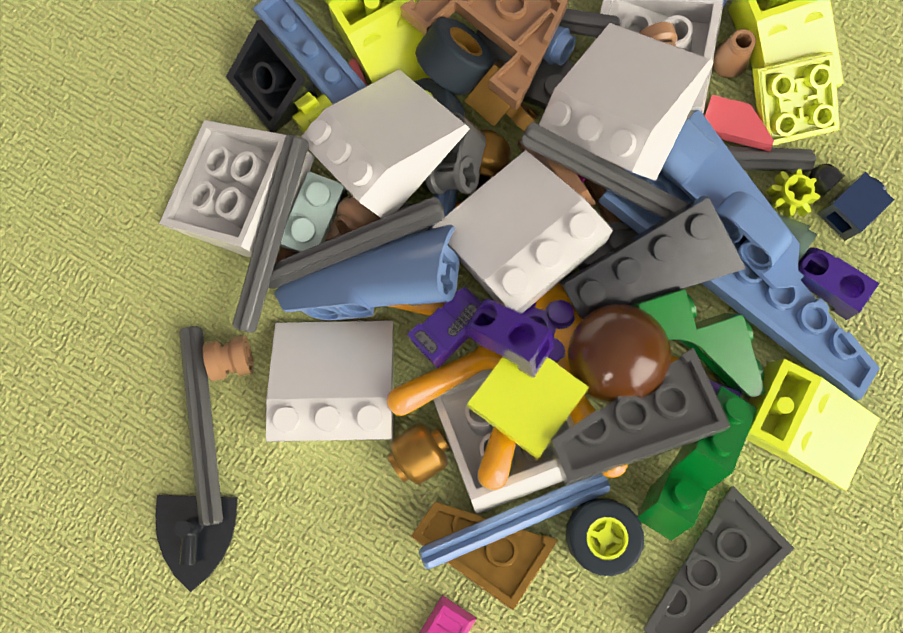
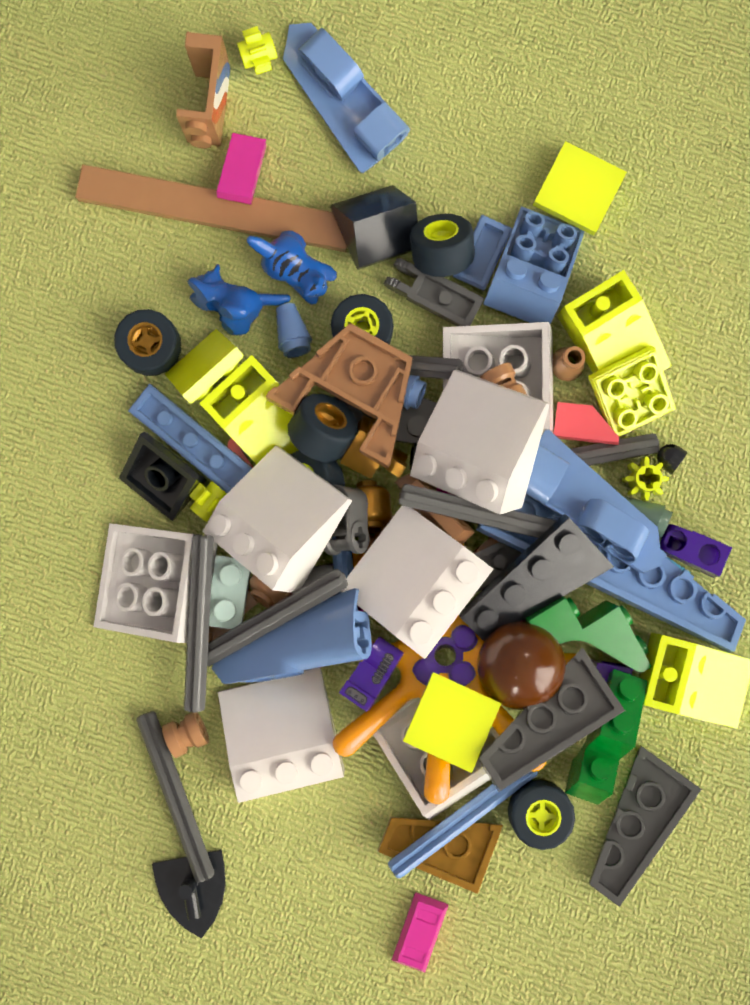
camera: 20 degrees left, 5 degrees up
pearl gold head [387,423,451,484] -> none
dark purple leg [465,299,554,378] -> none
dark blue brick [817,172,894,241] -> none

